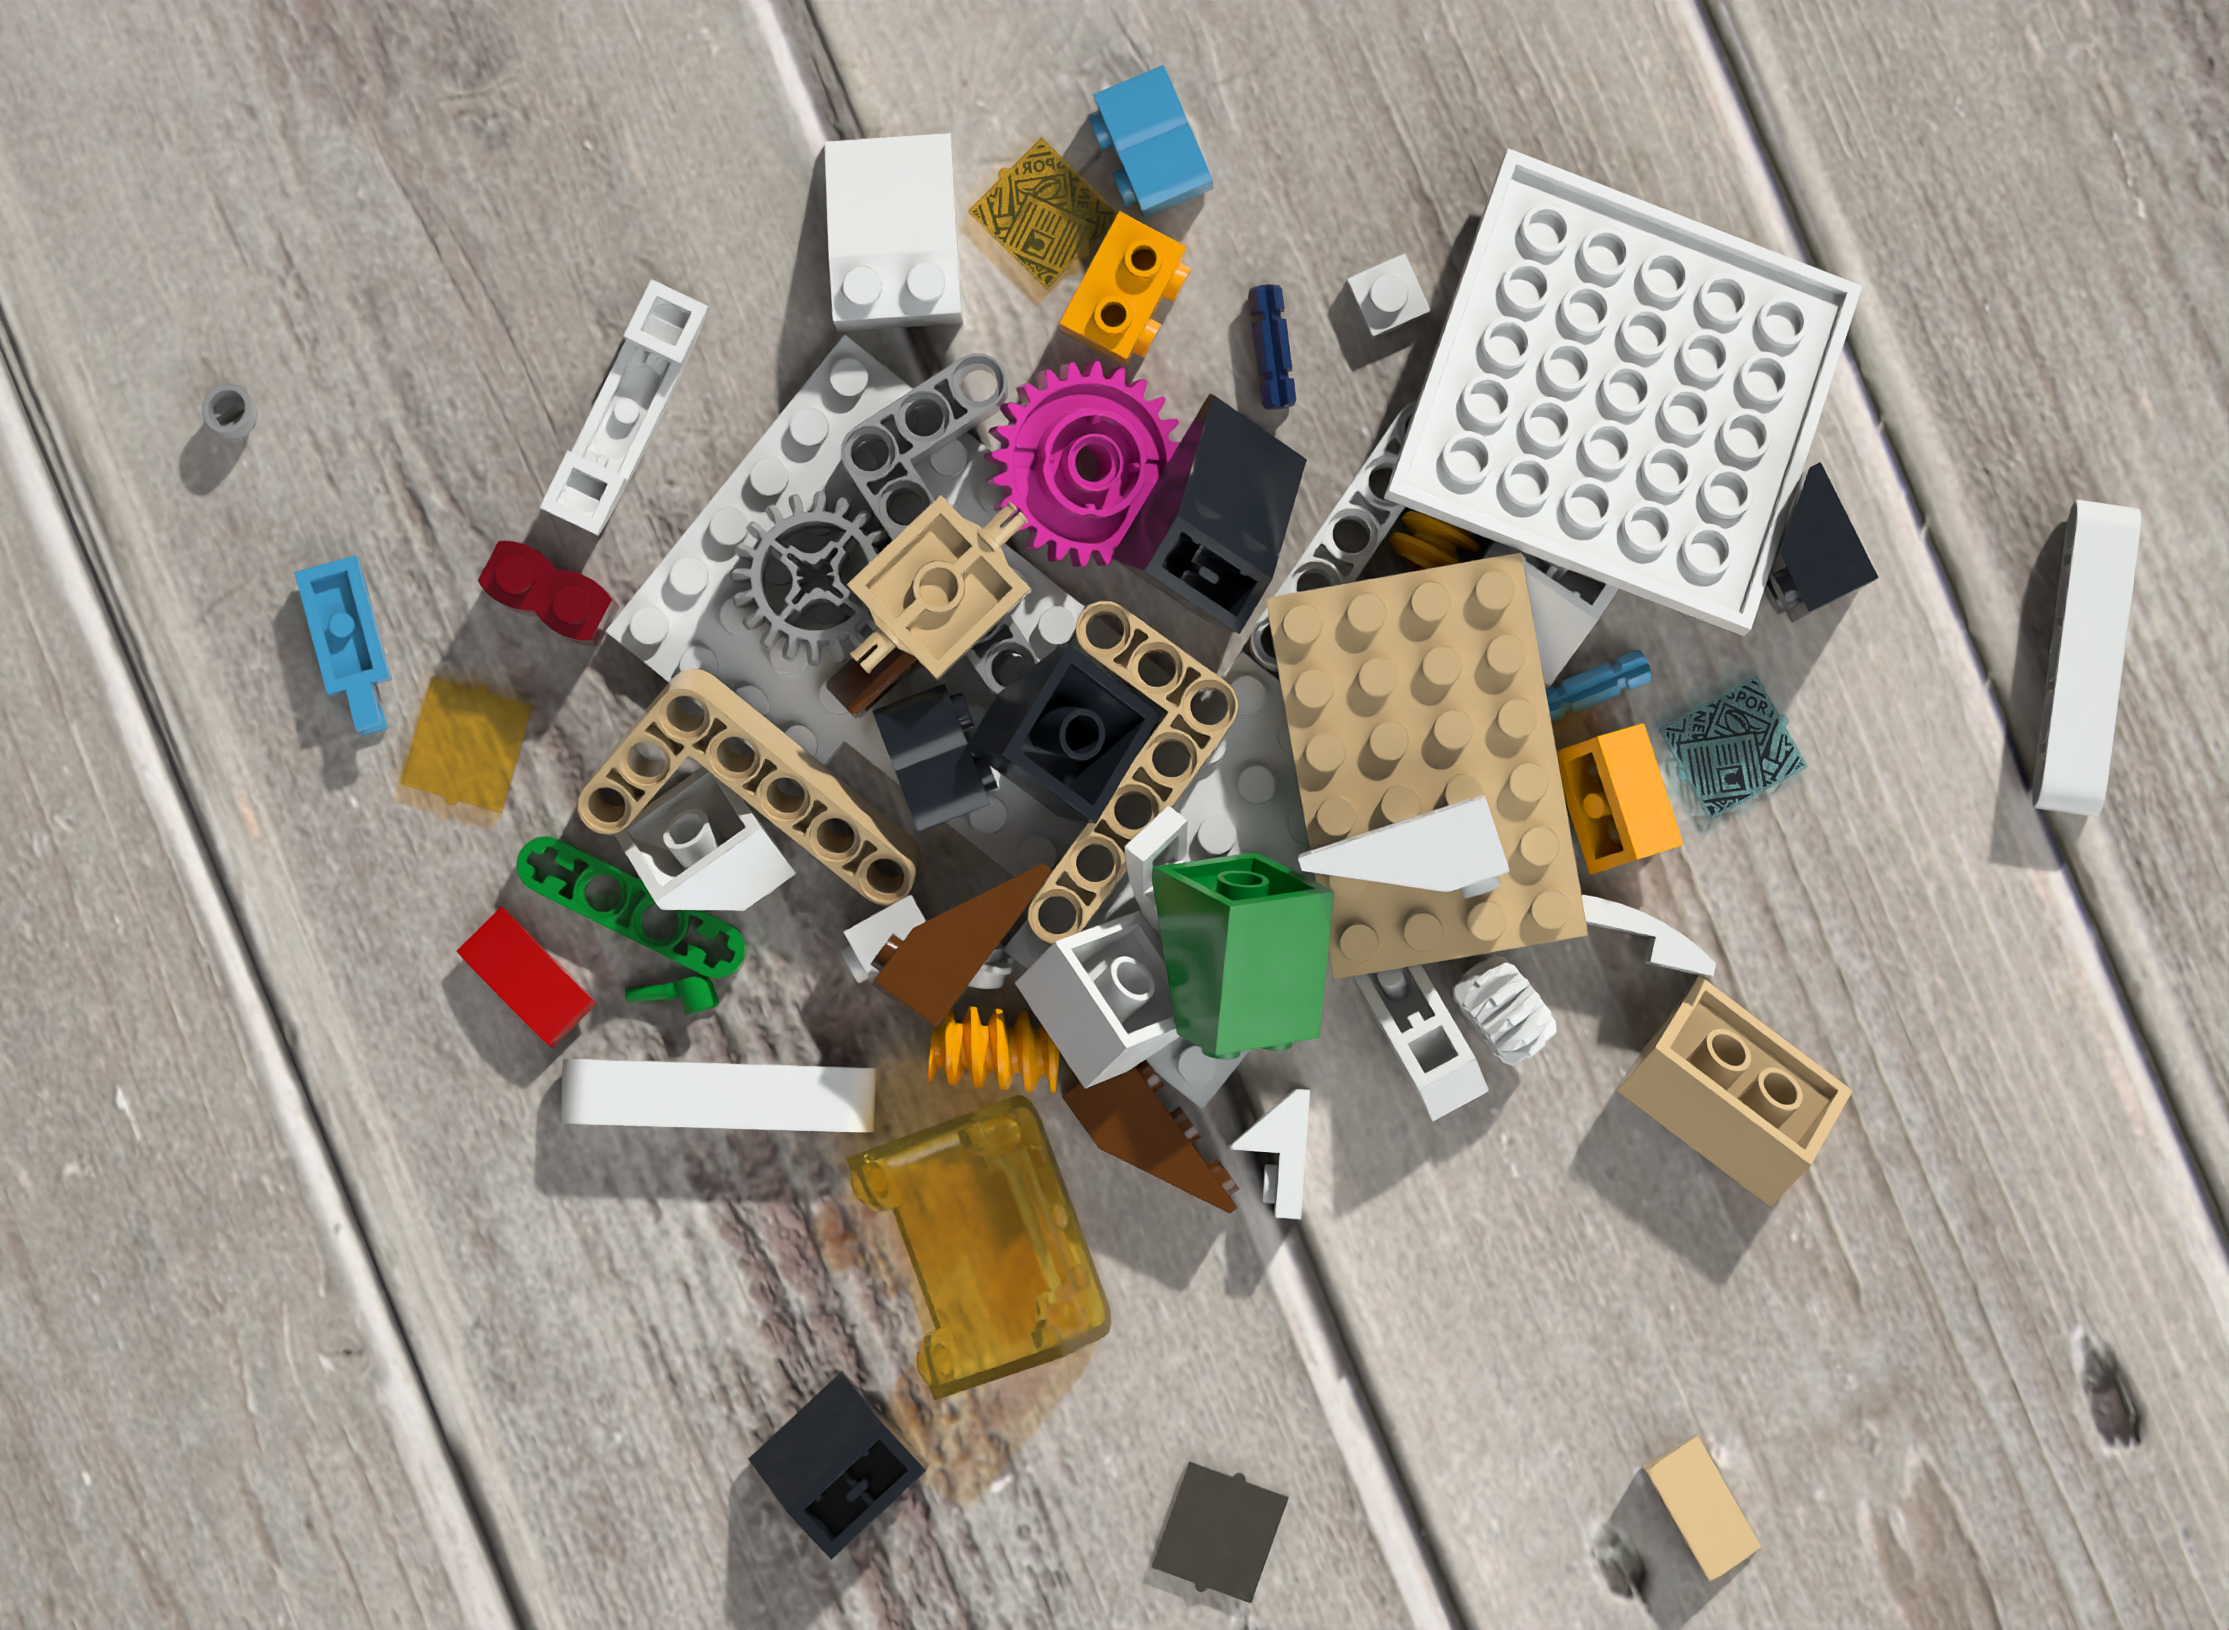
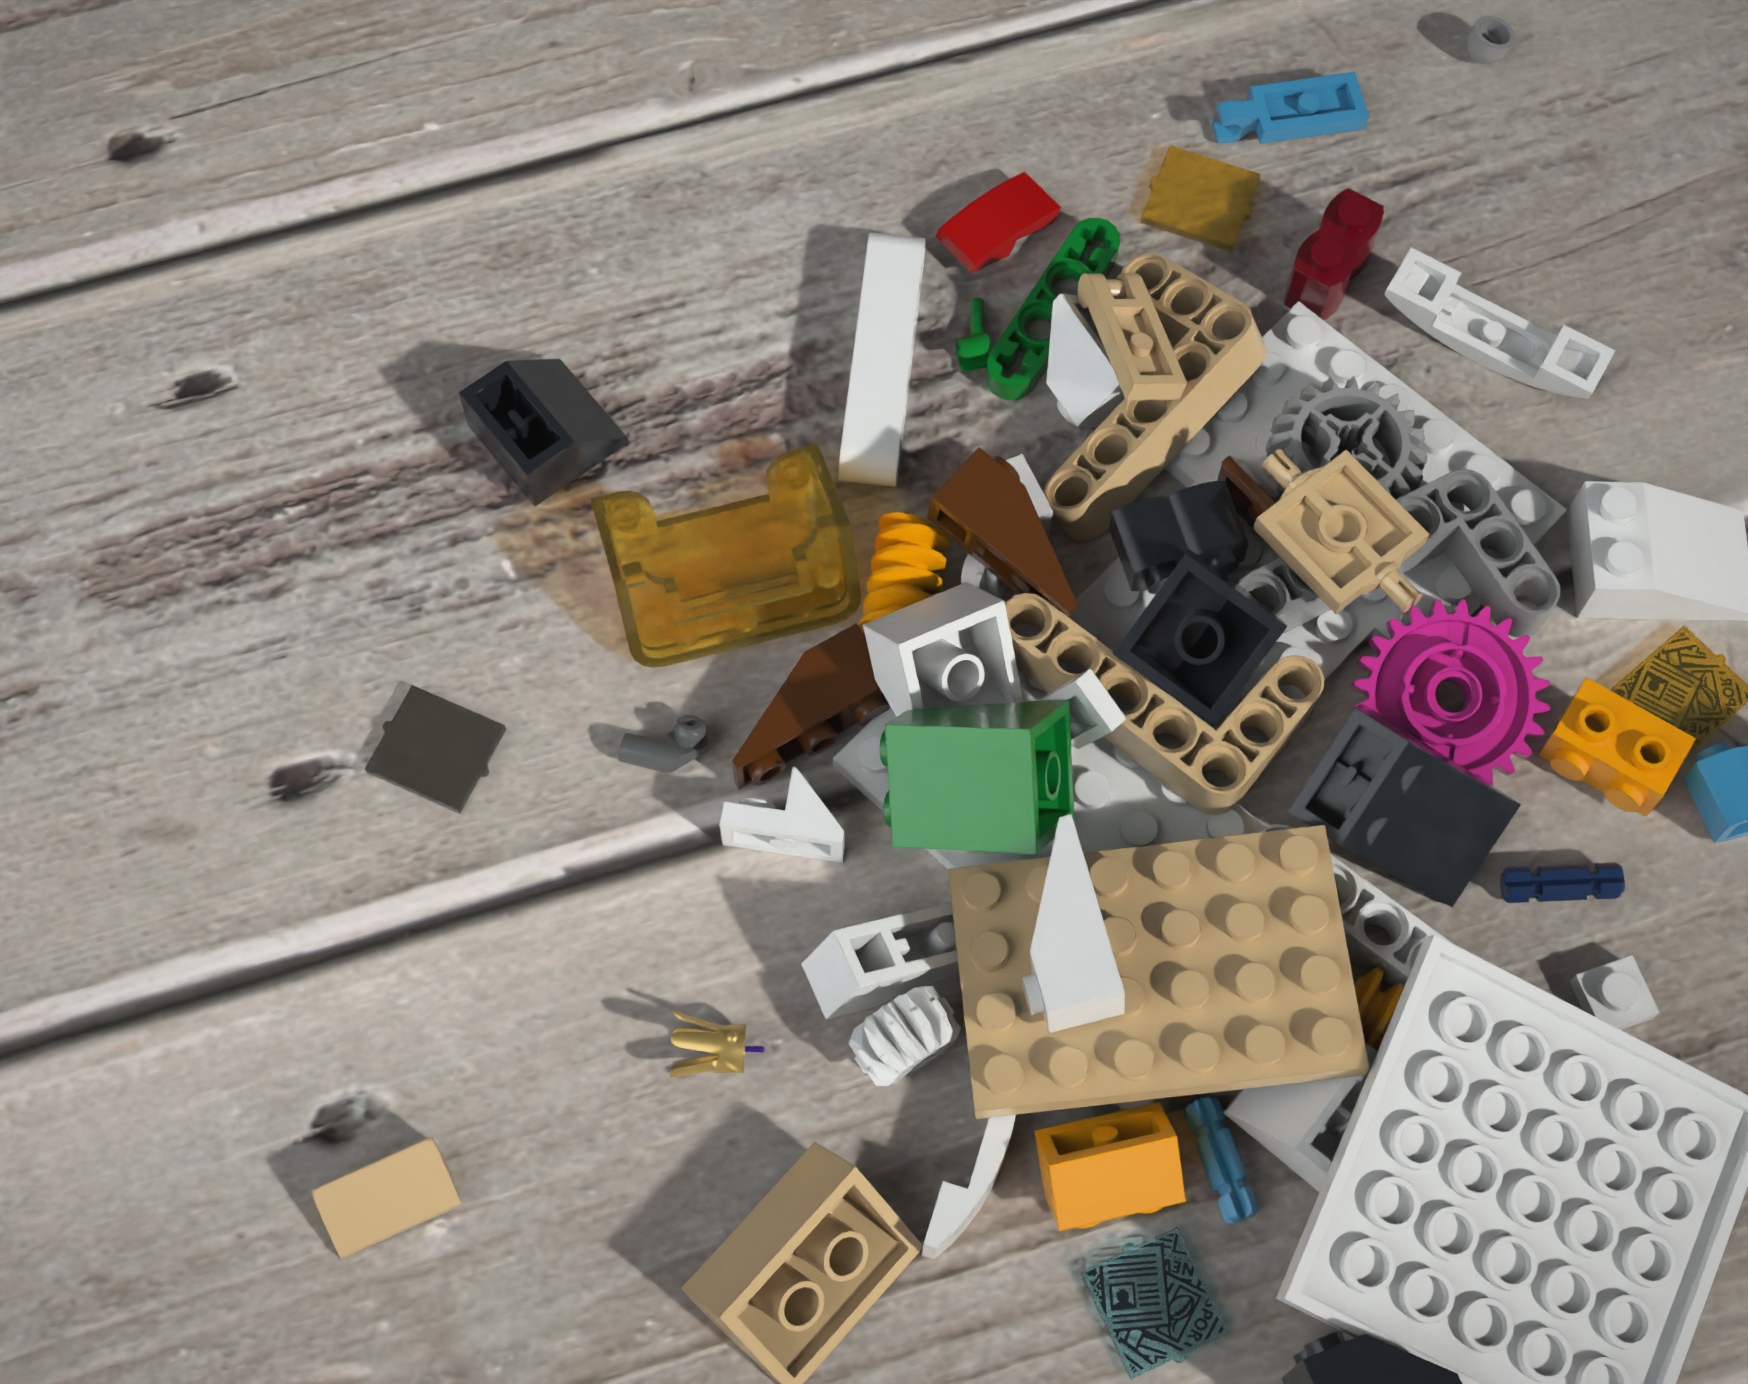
camera: 90 degrees right, 20 degrees down
none -> dark grey arm [618,715,708,773]
none -> pearl gold piece [669,1011,765,1077]
none -> tan plate [1077,273,1187,401]

